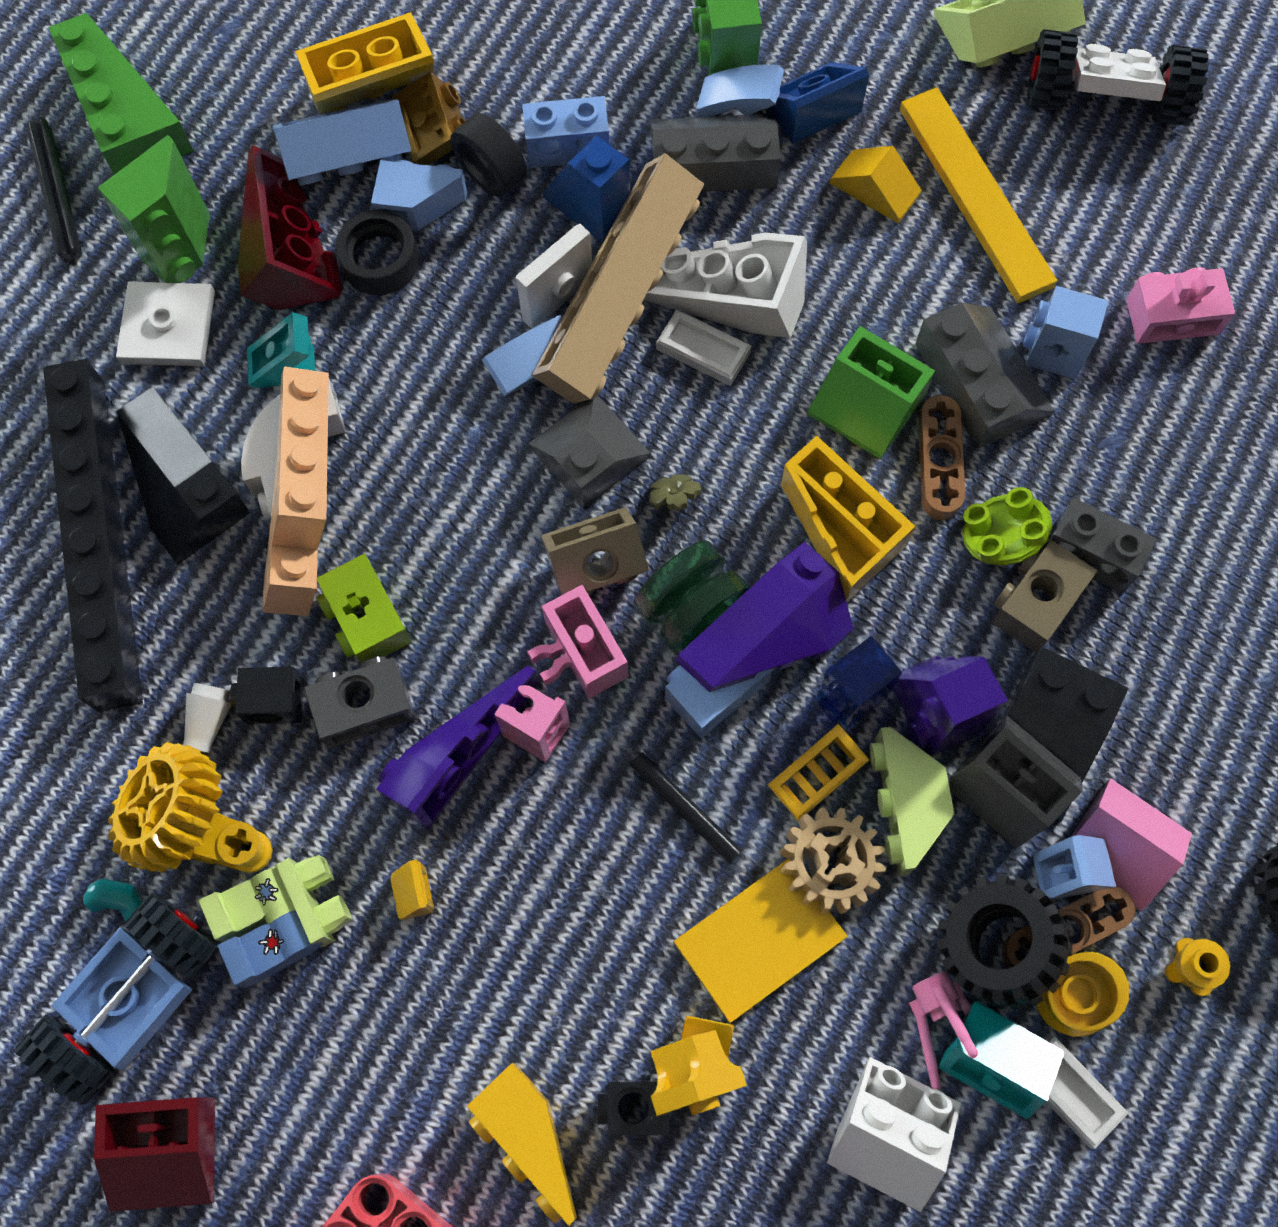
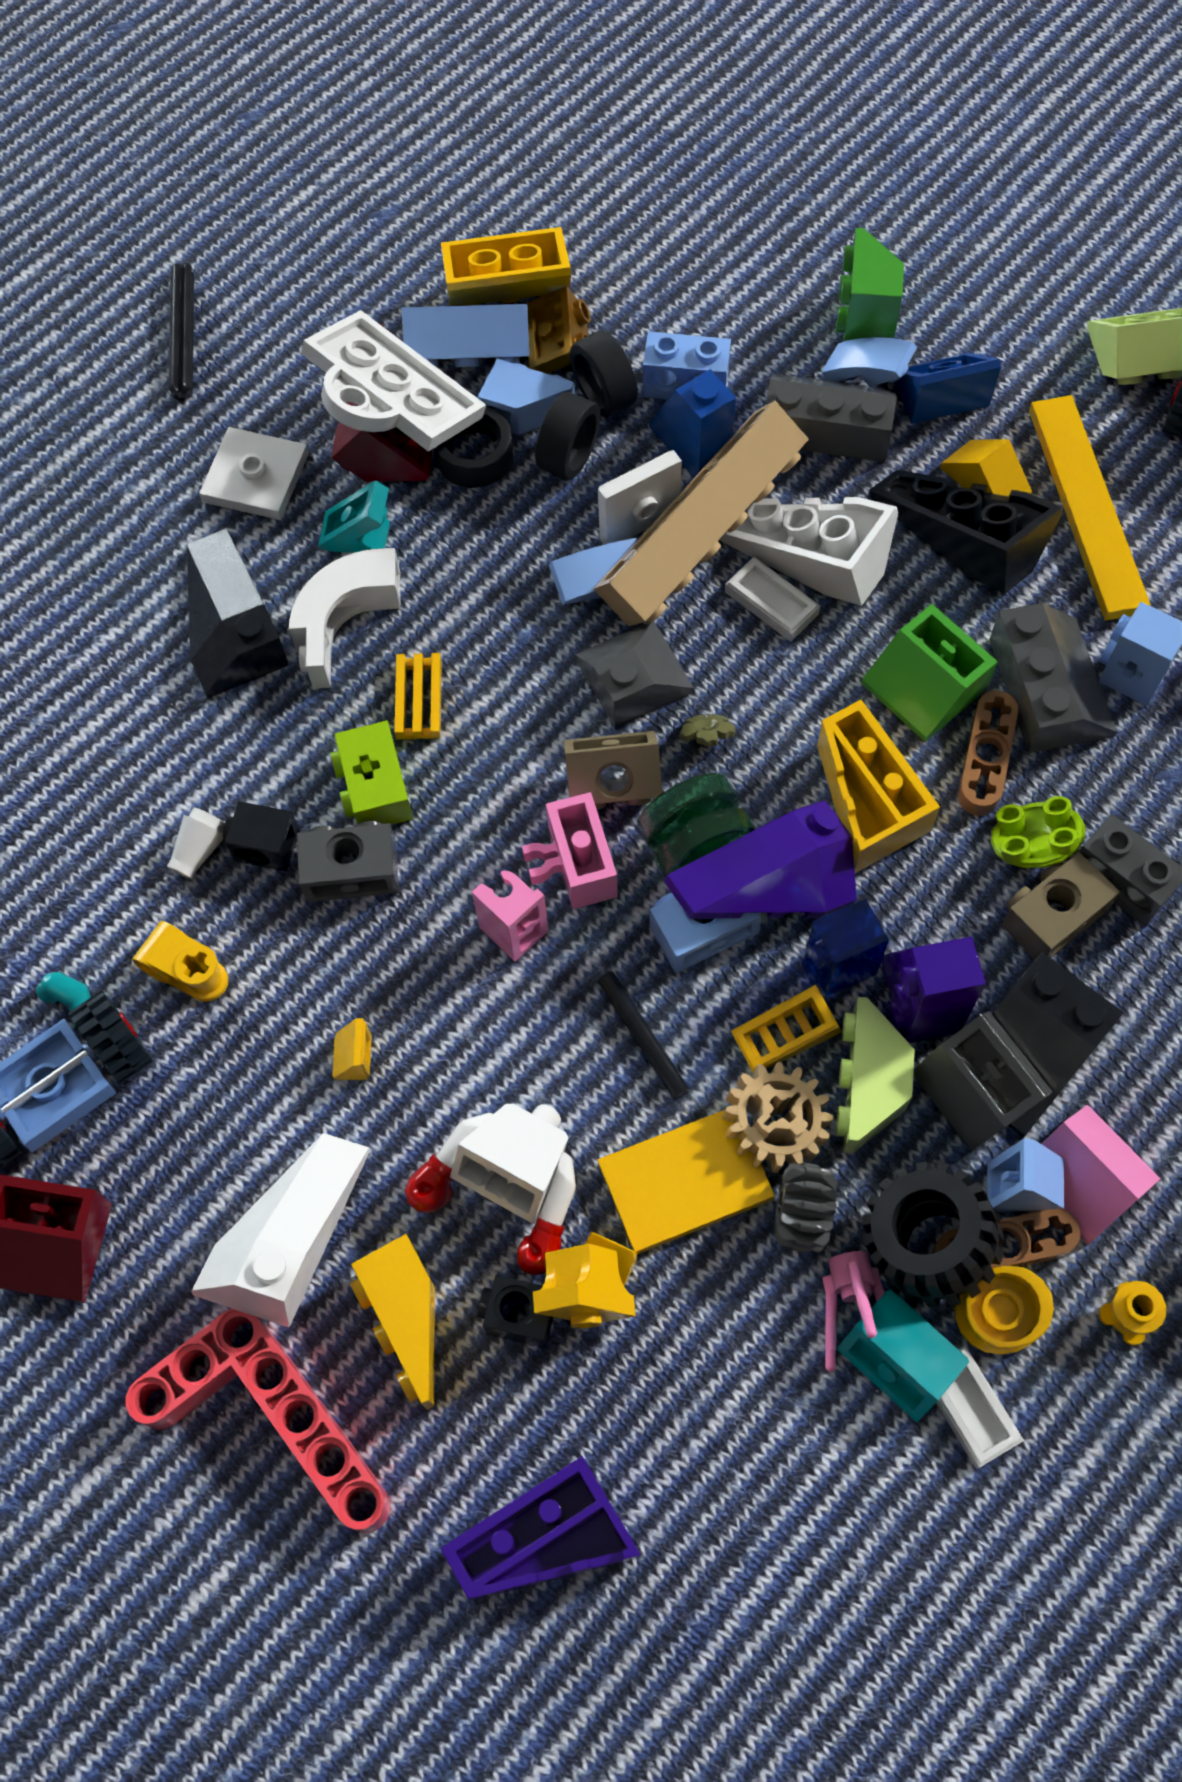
camera: 15 degrees right, 5 degrees down
black brick [43,359,143,712] -> none
bright green wedge [48,13,194,175] -> none
bright green slope [98,135,210,283] -> none
yellow gear [108,742,223,873] -> none
yellowish green hips [198,855,353,989] -> none
light nougat arch [263,367,329,616] -> none
dark purple wedge [376,666,539,830] -> none
white slope [827,1057,961,1212] -> none
none -> white wedge [192,1133,369,1328]
none -> white plate [301,310,486,452]
none -> yellow tile [394,653,442,740]
none -> white torso [405,1104,576,1276]
none -> black tyre [535,392,600,480]
none -> dark grey gear [774,1163,837,1253]
none -> black wedge [869,470,1062,594]

